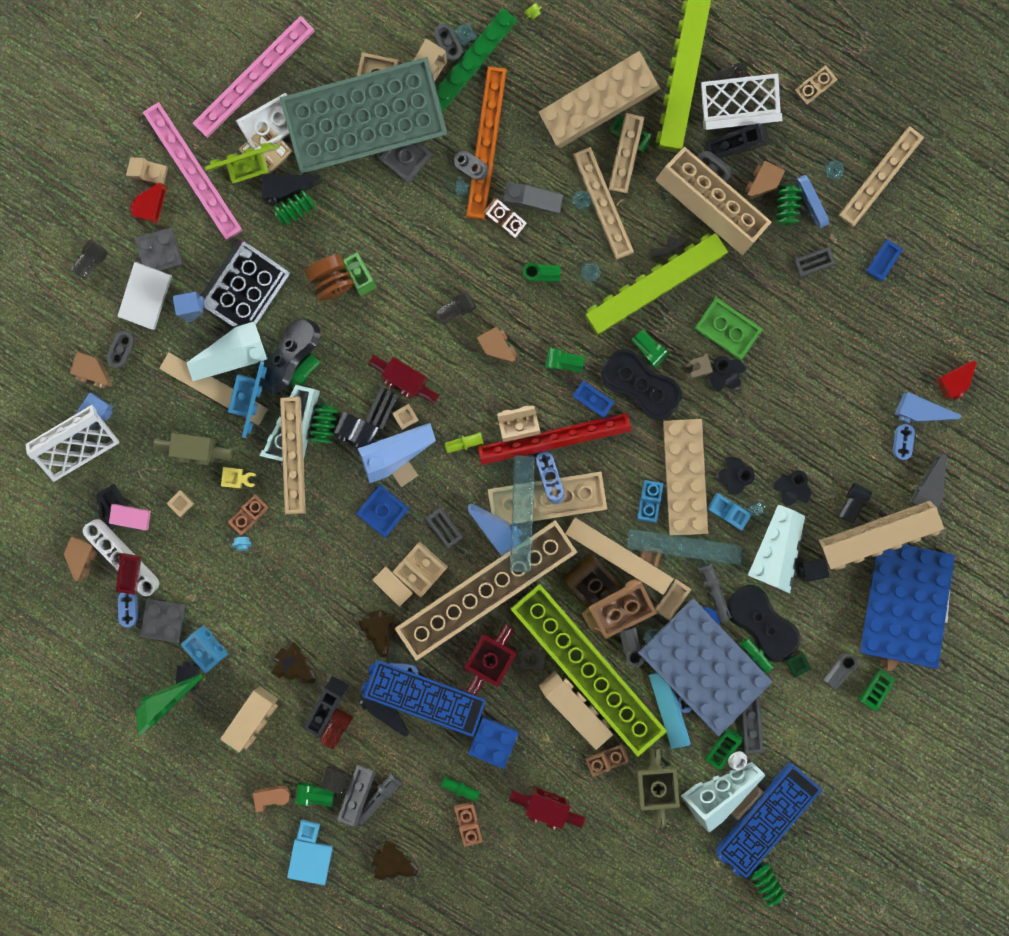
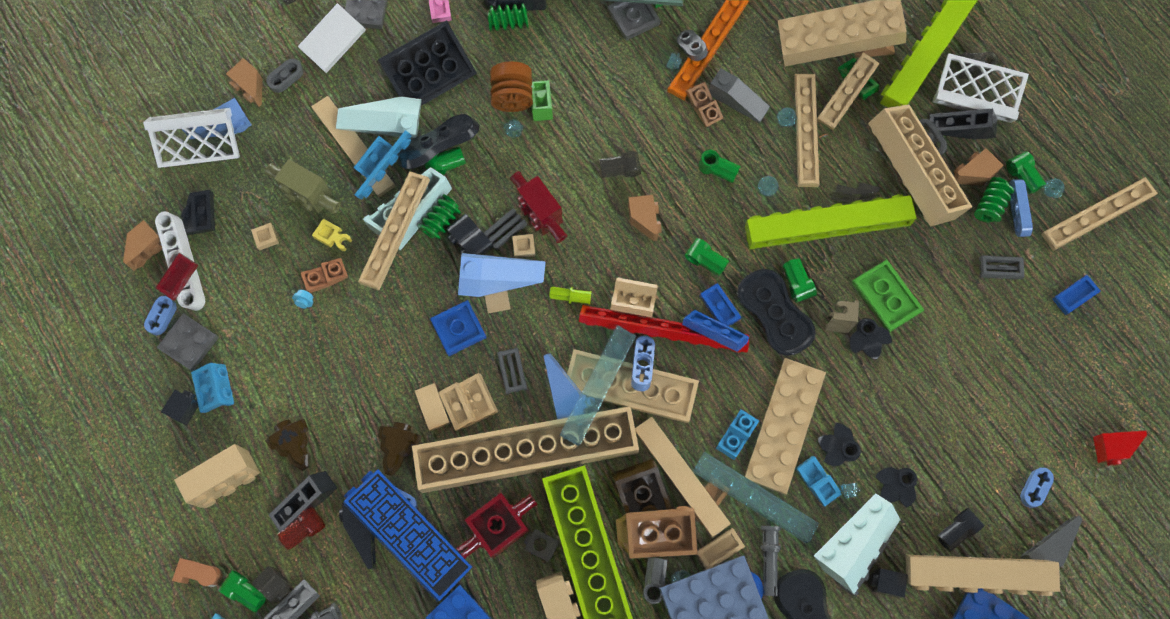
camera: 25 degrees right, 15 degrees down
bright pink tile [109,504,151,530] -> none
green wedge [136,674,203,736] -> none
medium blue slope [173,292,205,322] -> none
tan slope [795,65,838,105] -> none
medium blue slope [894,392,961,424] -> none
none -> clear light blue plate [504,120,524,137]
none -> blue tile [682,310,749,352]
none -> green piece [1006,151,1046,194]

